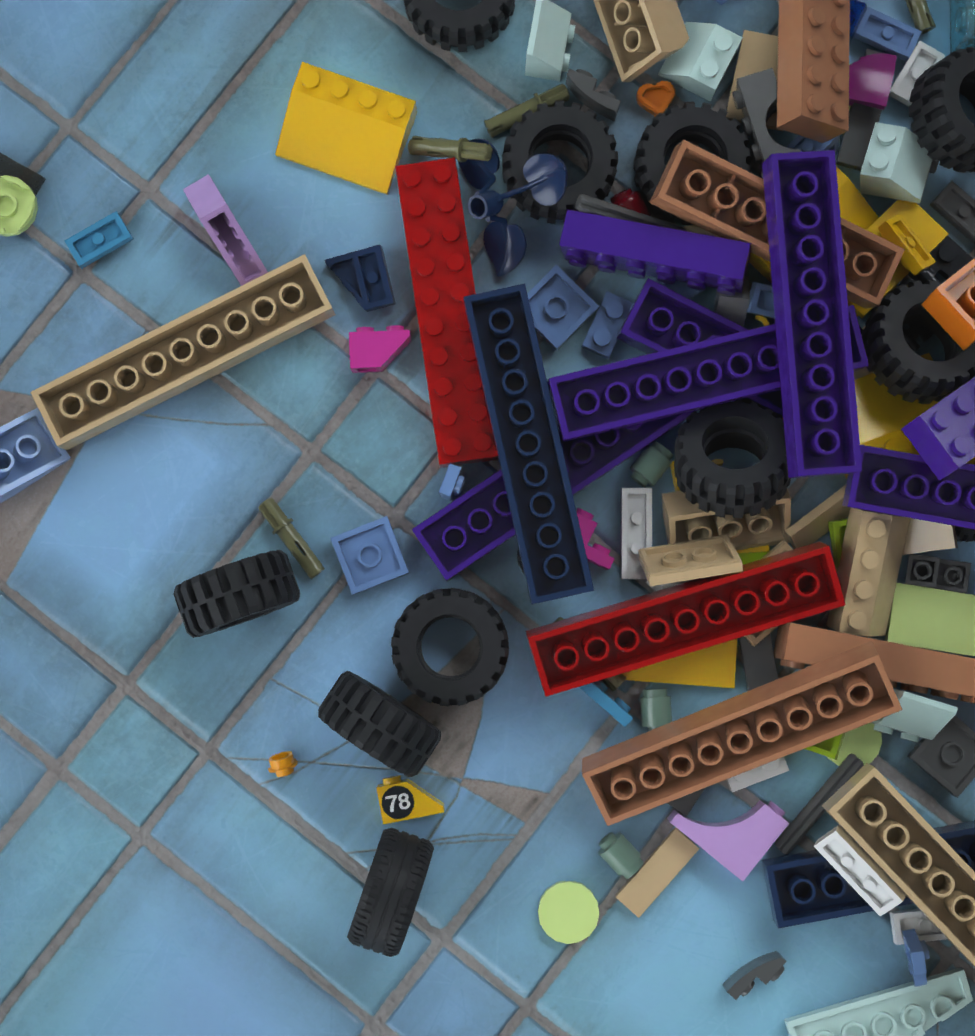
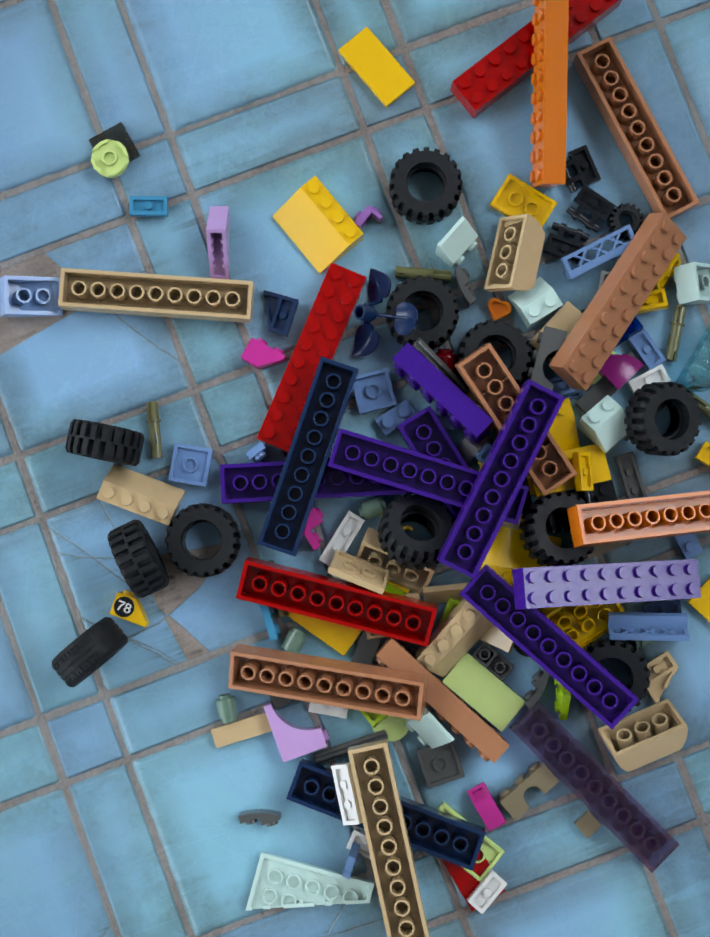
camera: 30 degrees right, 0 degrees up
light orange plate [268,751,298,777] -> none
olive axle [408,136,493,162] -> none
yellowish green tile [538,881,599,944] -> none
none -> tan slope [96,464,185,526]
none -> medium lavender bracket [353,205,383,230]

